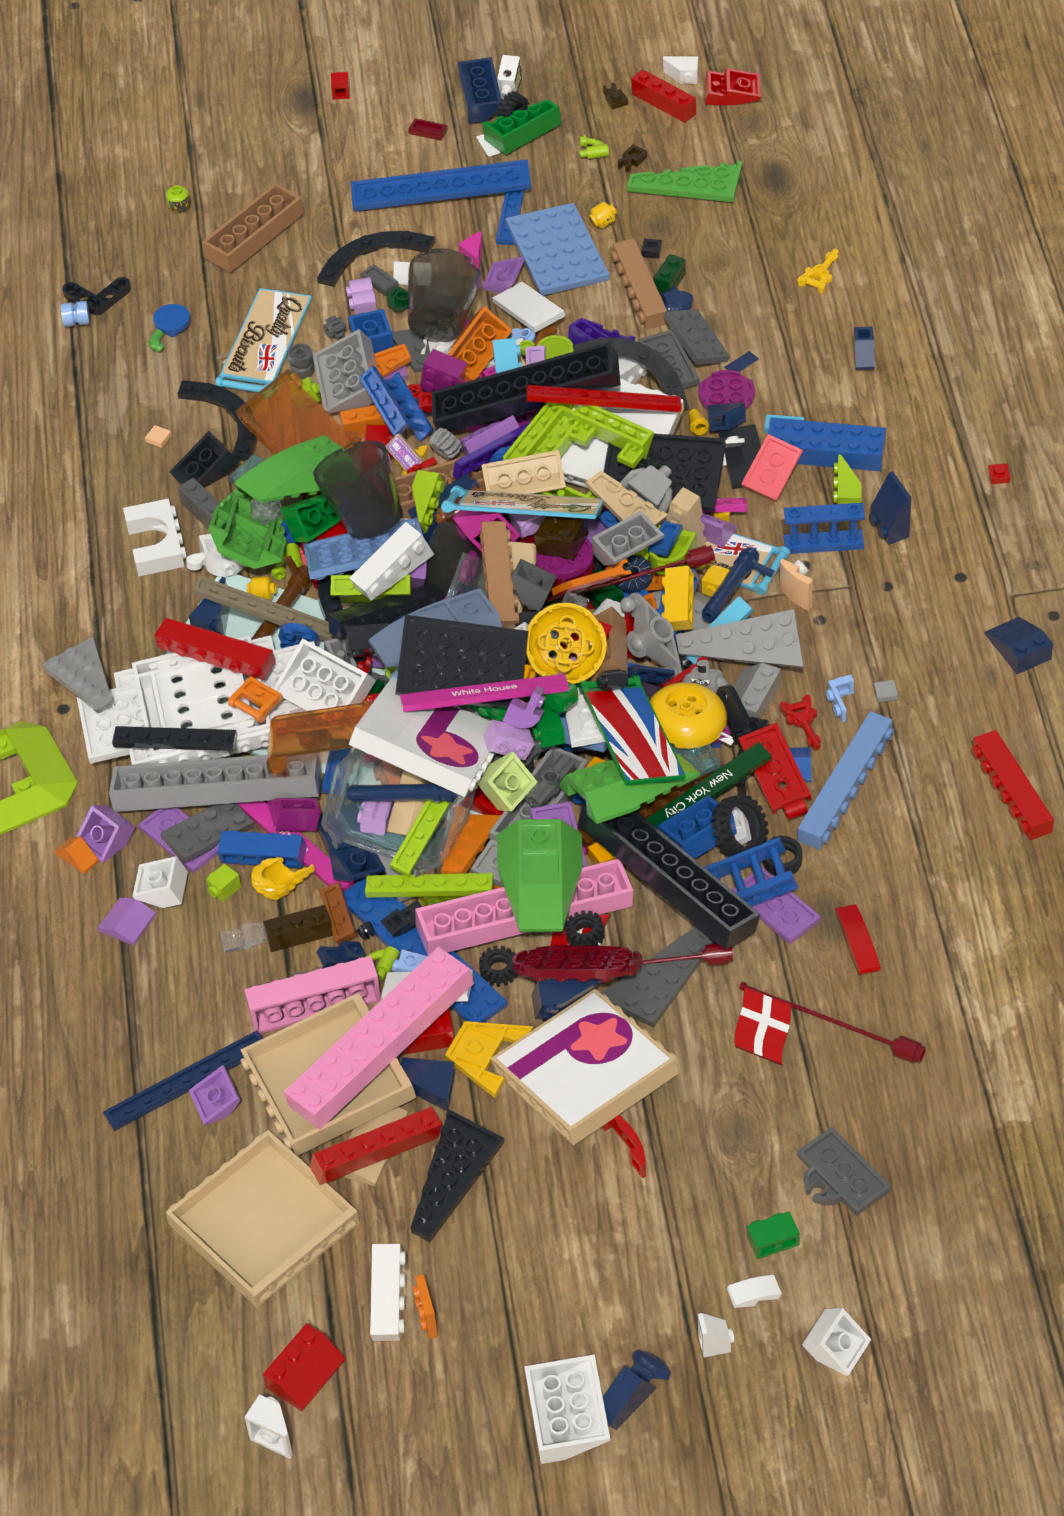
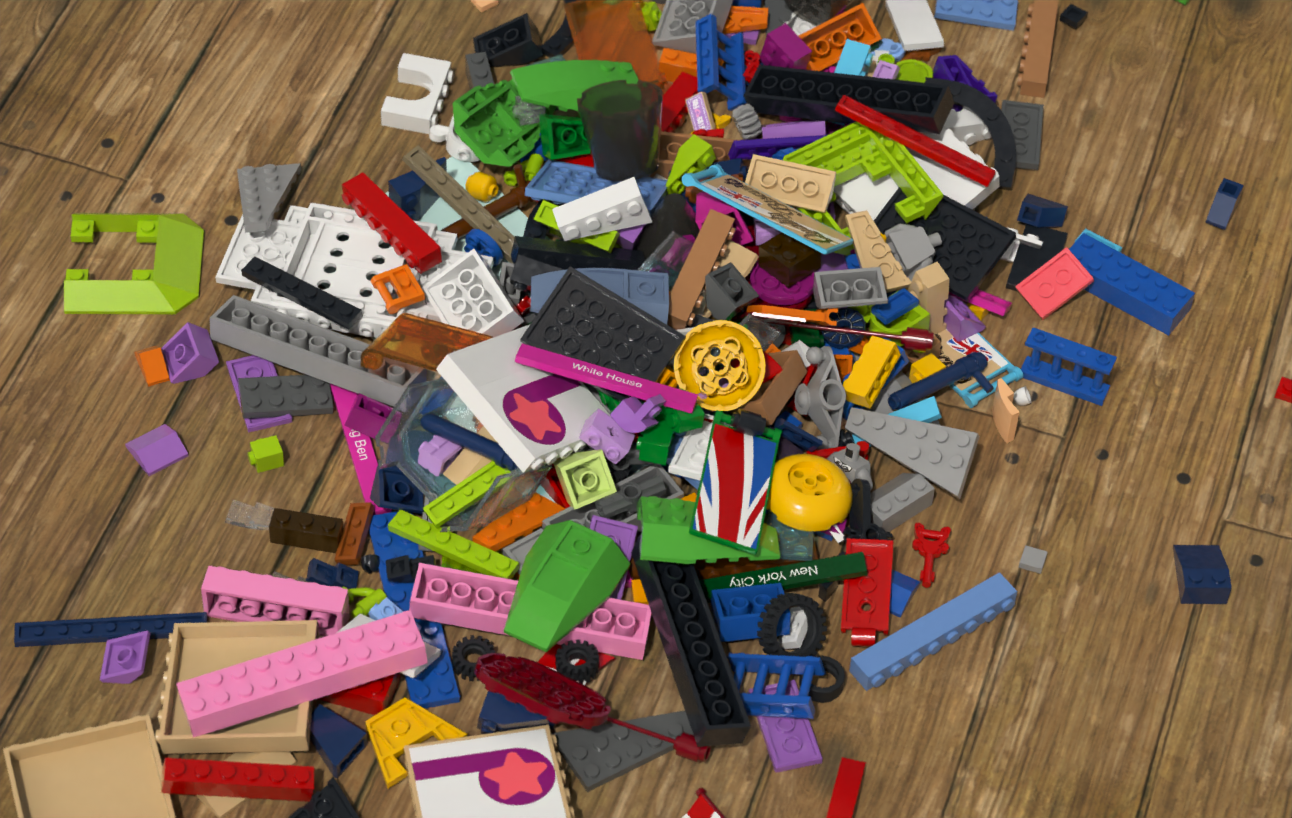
camera: 20 degrees right, 0 degrees up
white slope [132,856,188,908] -> none
blue brick [217,830,307,868] -> none
yellow hair [251,857,315,900] -> none
dark green brick [653,254,686,294] -> none
dark blue animal [660,286,693,311] -> none
dark grey plate [664,309,730,365] -> none
yellow cone [688,409,709,435] -> none
magenta tile [698,370,755,410] -> none
dark blue sticker [724,351,759,372] -> none
yellow piece [797,249,839,294] -> none
light blue bracket [826,675,854,723] -> none
lime slope [834,455,861,504] -> none
dark blue slope [869,471,911,545] -> none
red brick [971,730,1054,841] -> none

